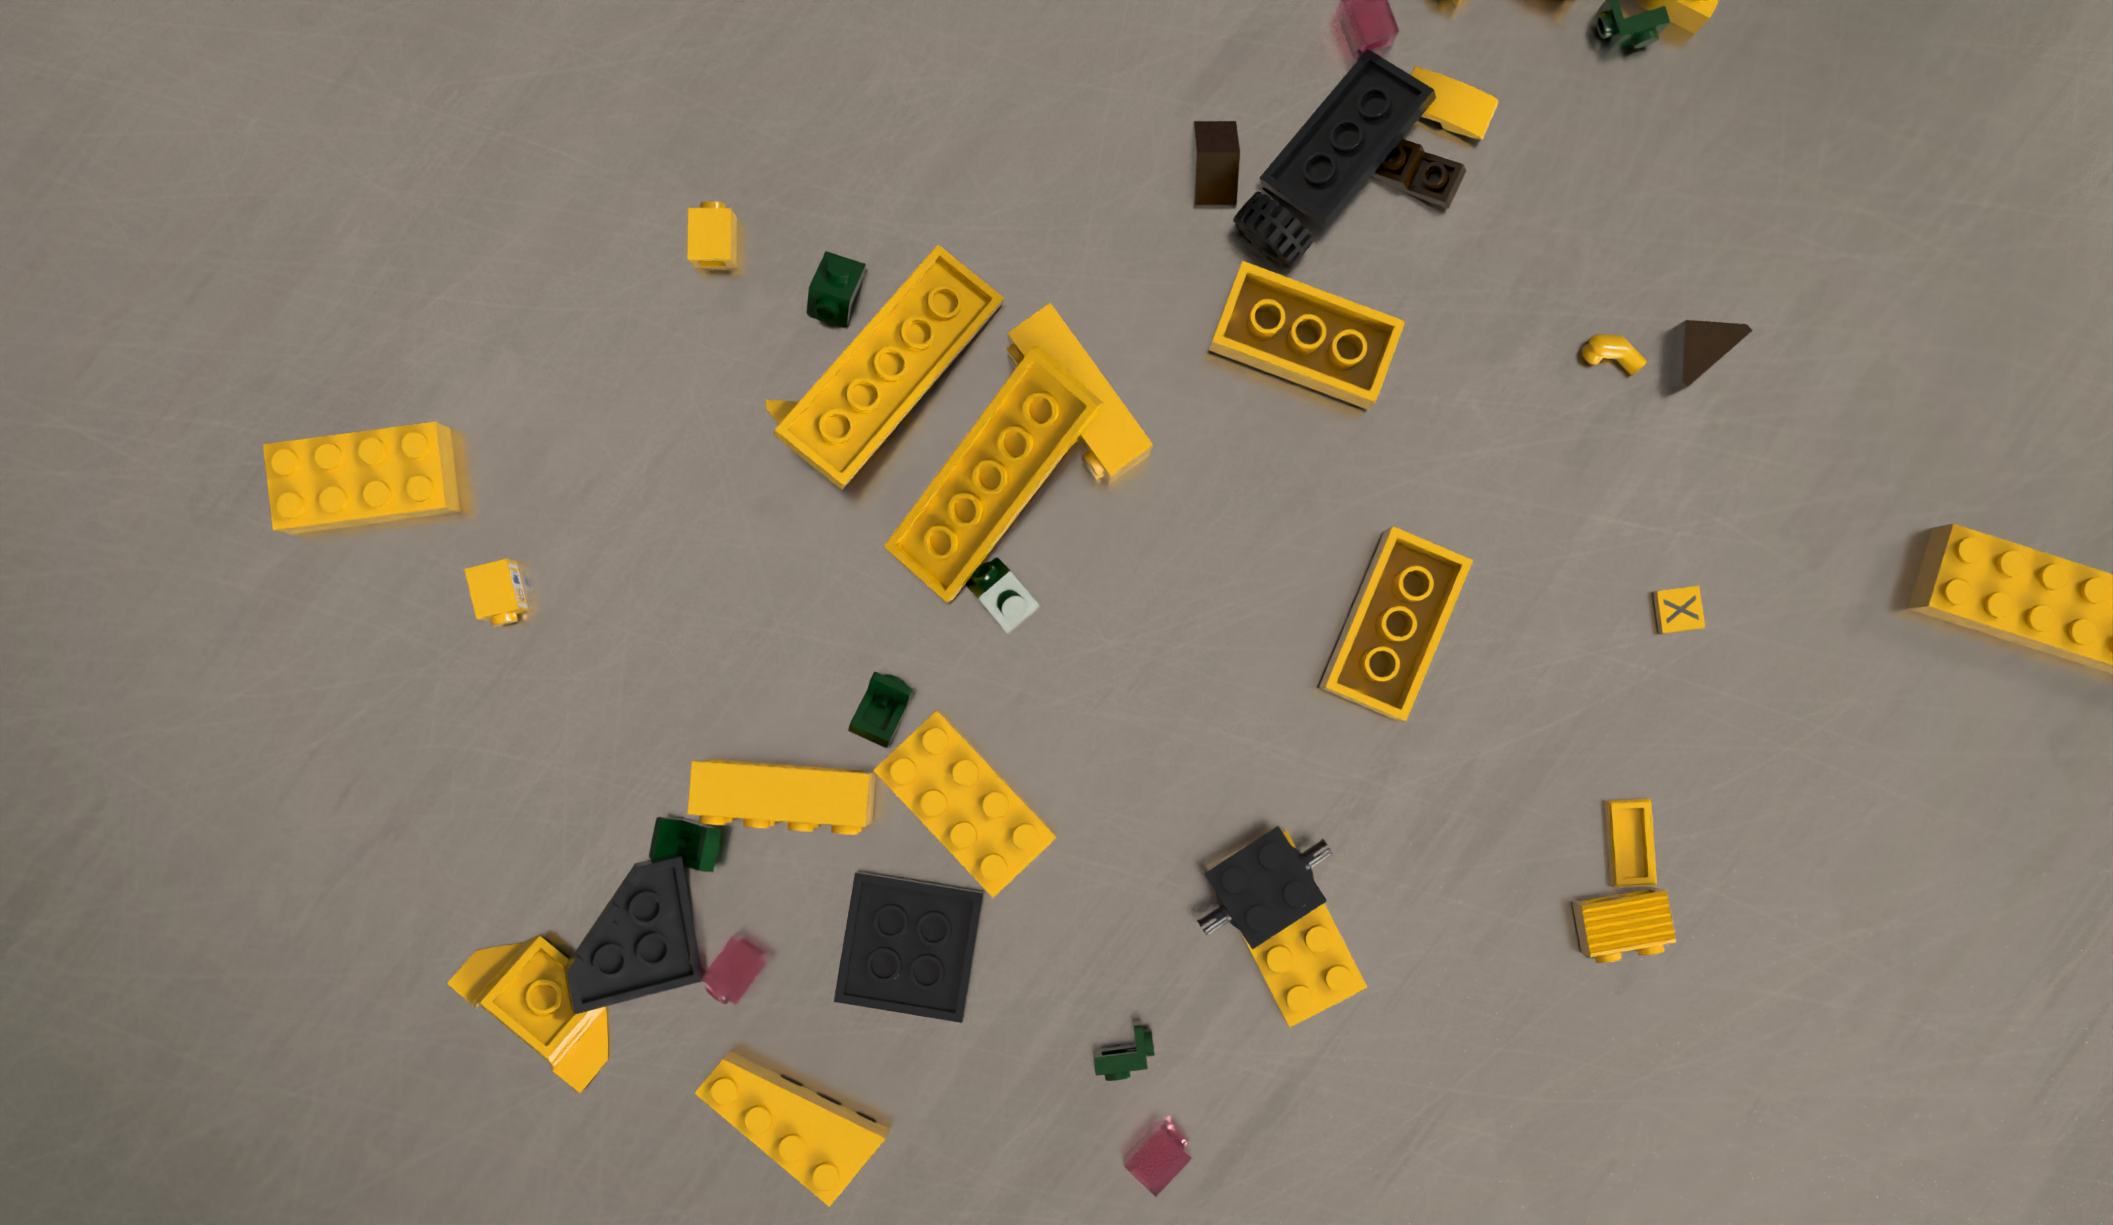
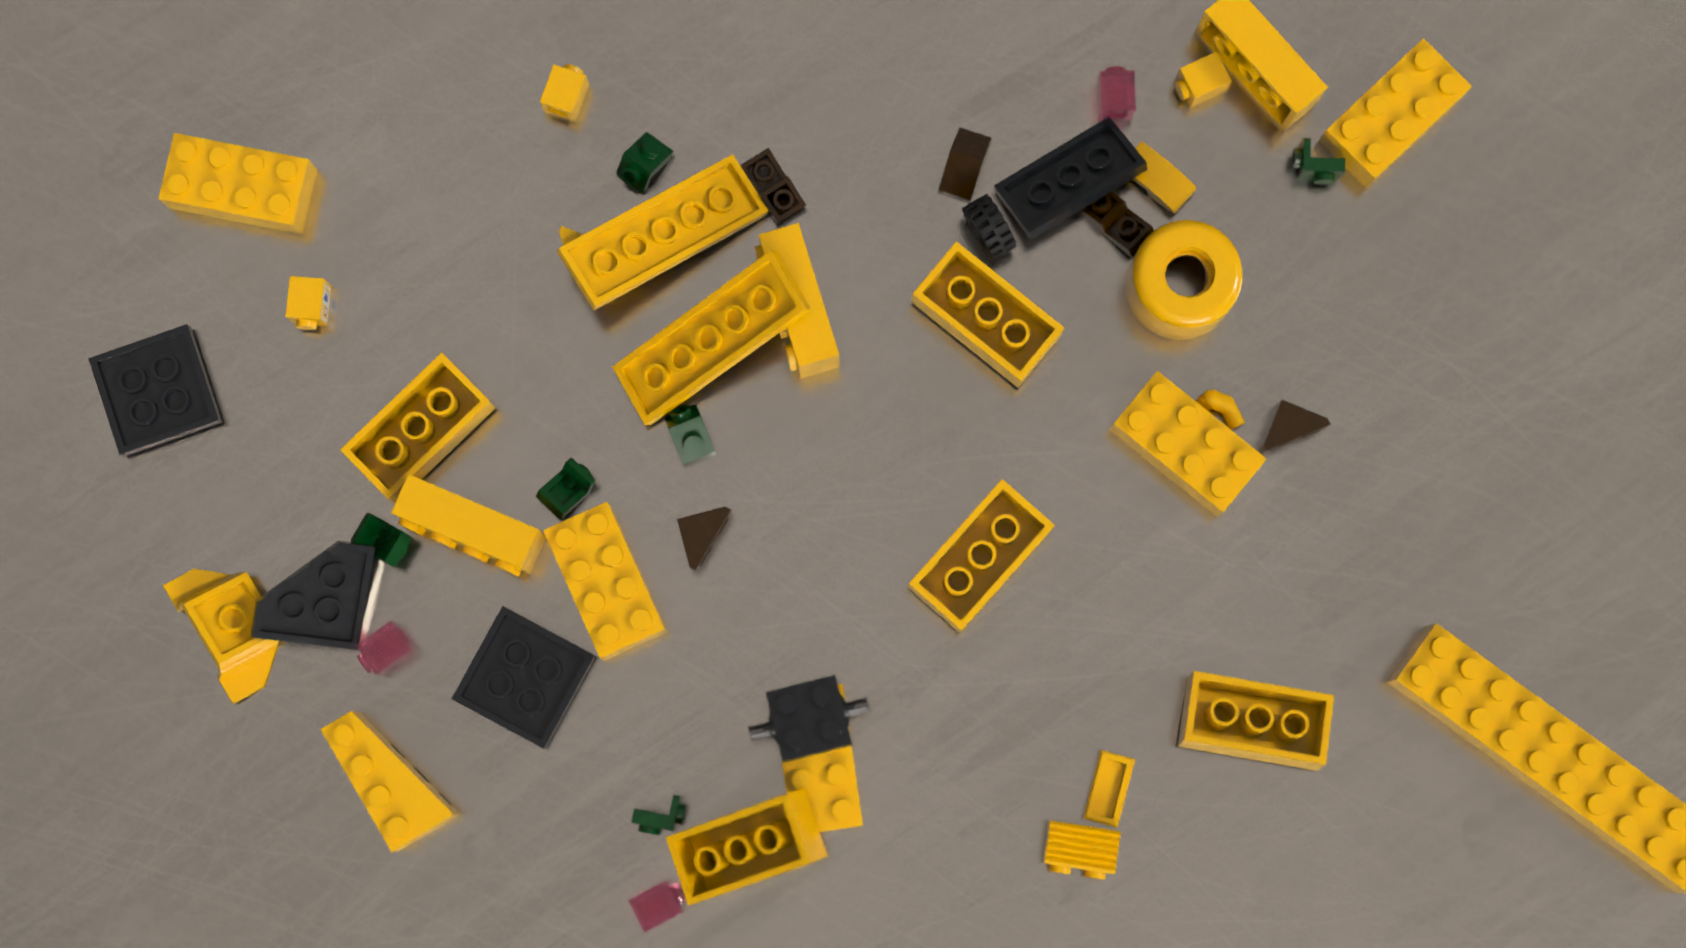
camera: 20 degrees right, 5 degrees down
yellow tile [1653,586,1705,634] -> none
none -> black plate [88,324,222,457]
none -> yellow brick [340,352,496,504]
none -> yellow brick [665,788,828,906]
none -> dark brown slope [677,506,733,573]
none -> dark brown slope [740,147,806,223]
none -> yellow brick [1109,371,1267,517]
none -> yellow piece [1125,220,1243,340]
none -> yellow brick [1178,671,1334,771]

